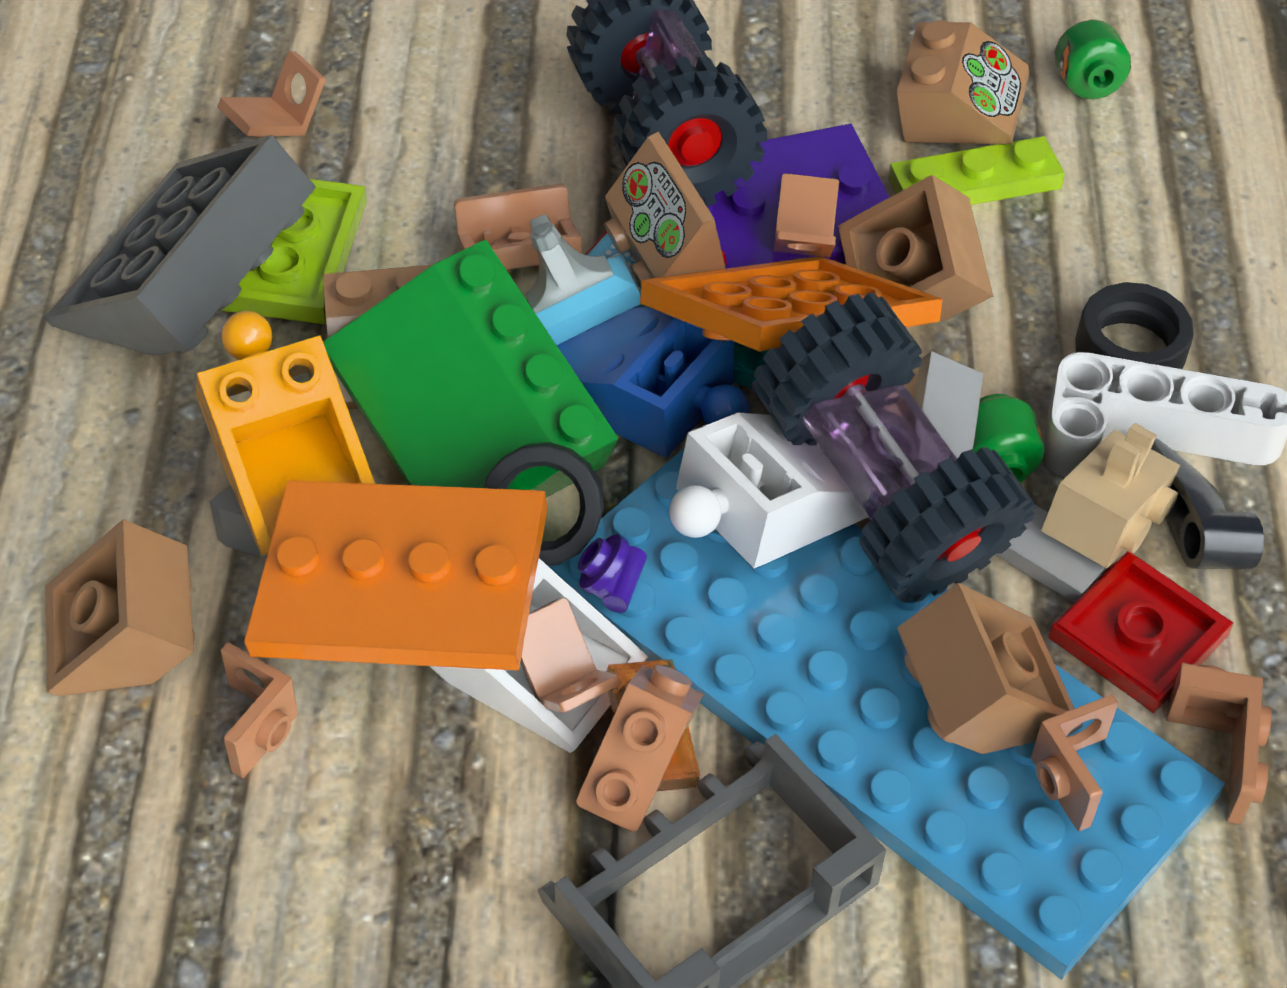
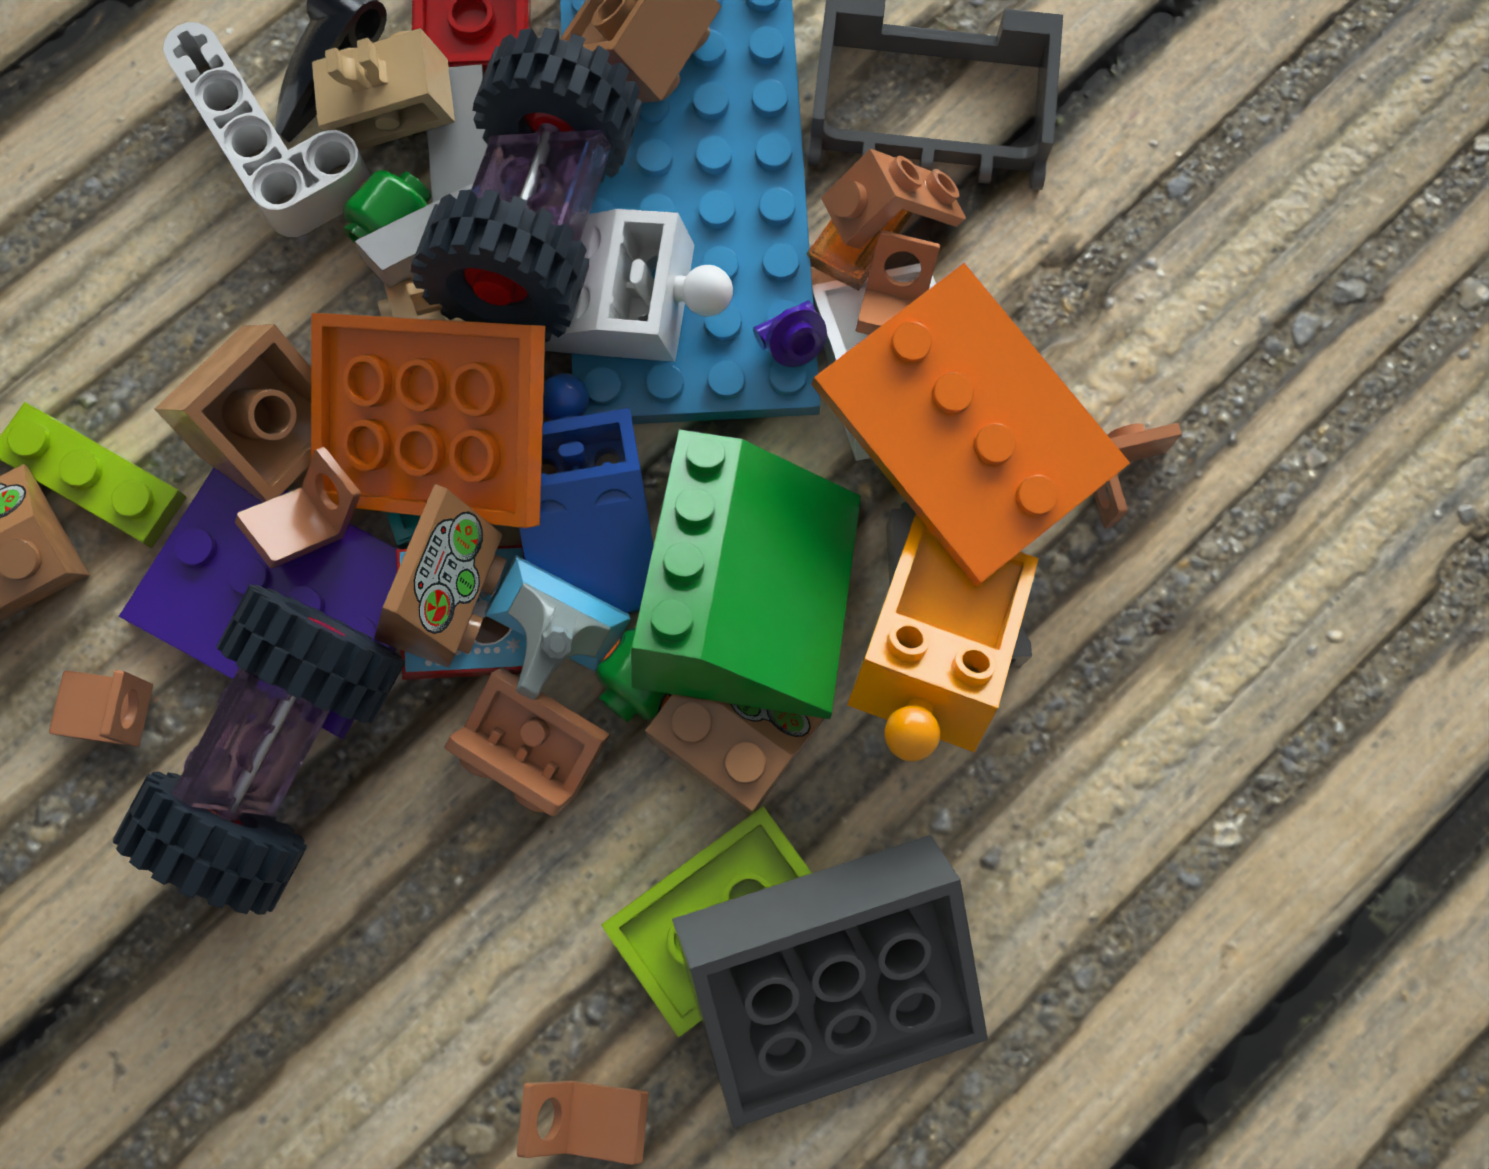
camera: 135 degrees left, 25 degrees up
medium nougat slope [45,519,195,696] -> none
black tyre [483,442,604,566] -> none
black tyre [1075,282,1194,369] -> none
none -> nougat bracket [49,670,153,747]

